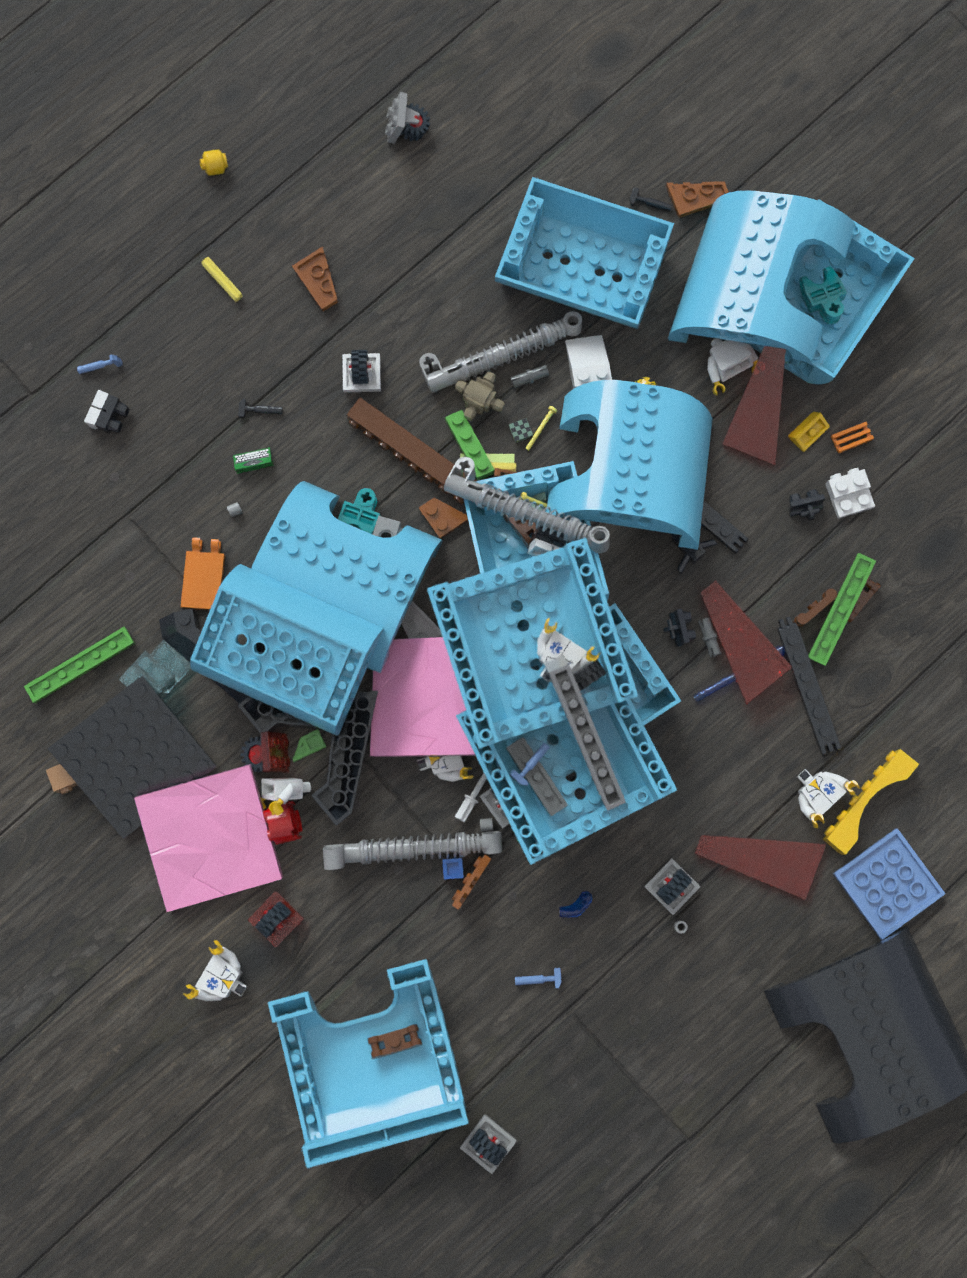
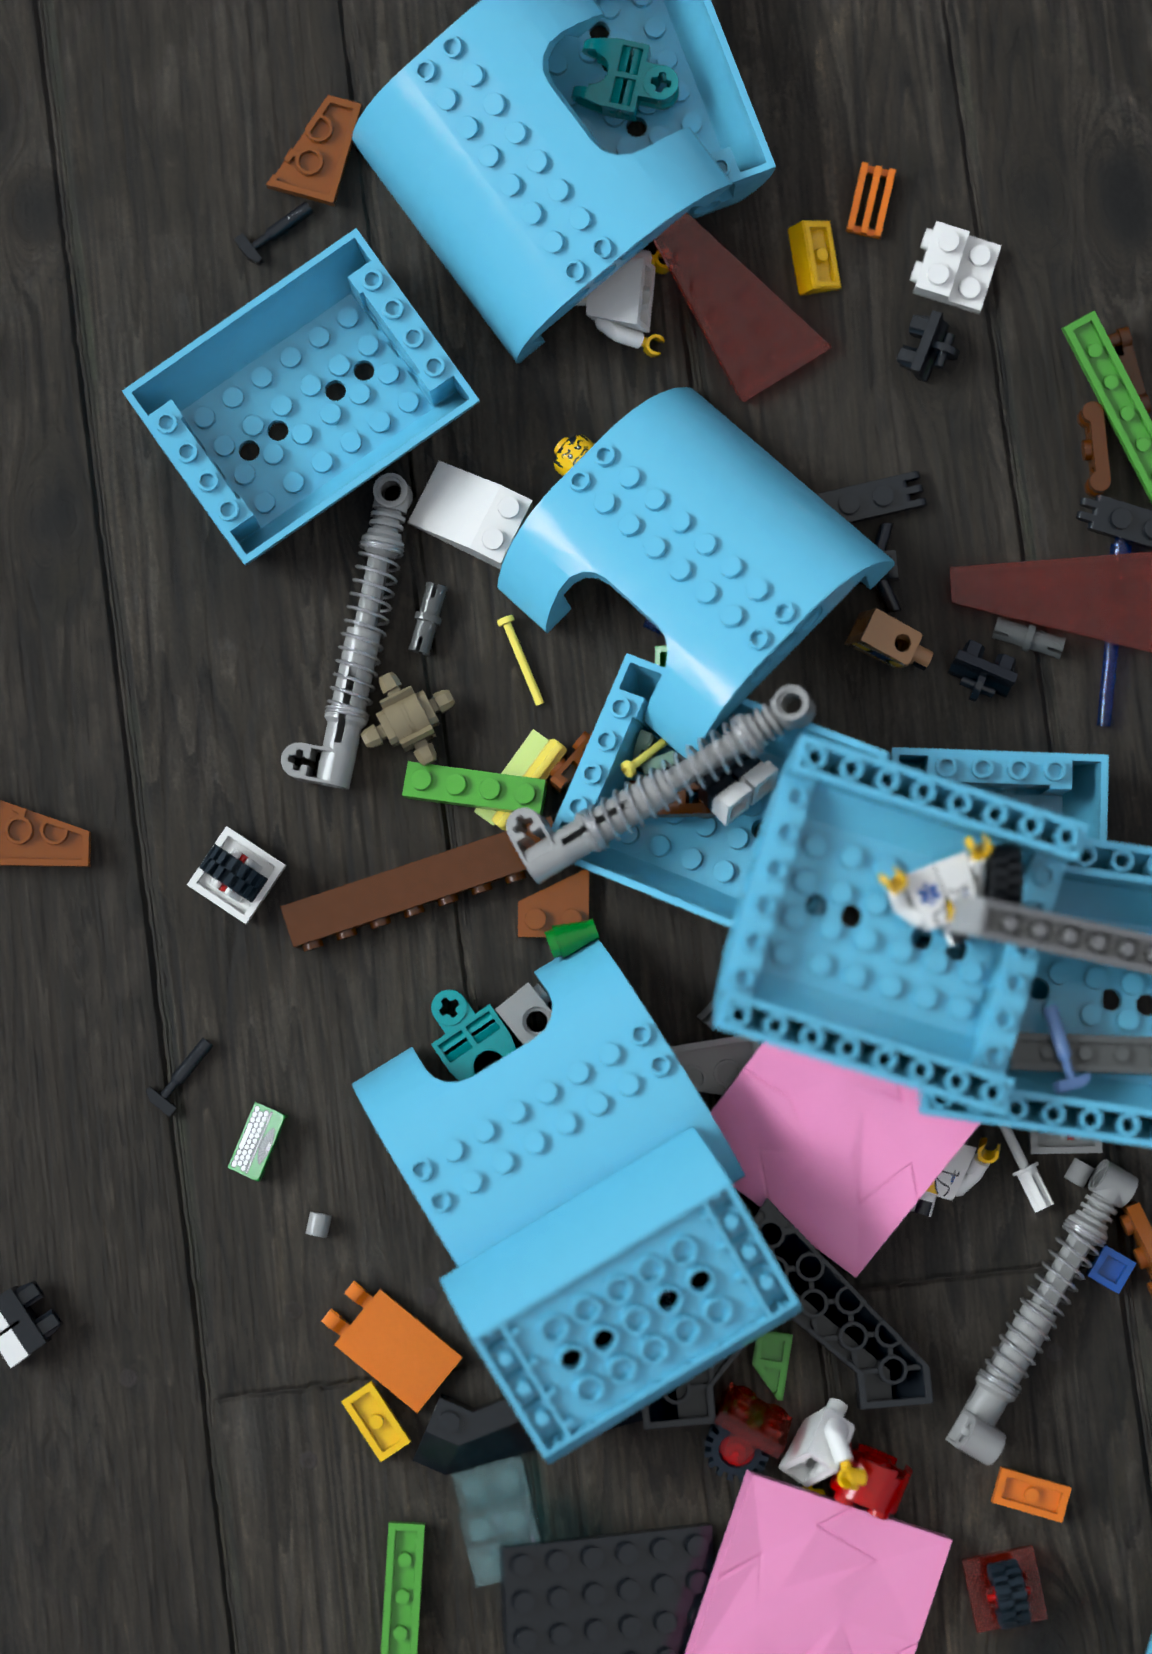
camera: 60 degrees left, 5 degrees up
tile [509,418,533,443] -> none
none -> yellow plate [341,1381,411,1462]
none -> green cone [545,918,600,959]
none -> medium nougat torso [845,608,933,671]
none -> orange plate [991,1466,1072,1523]

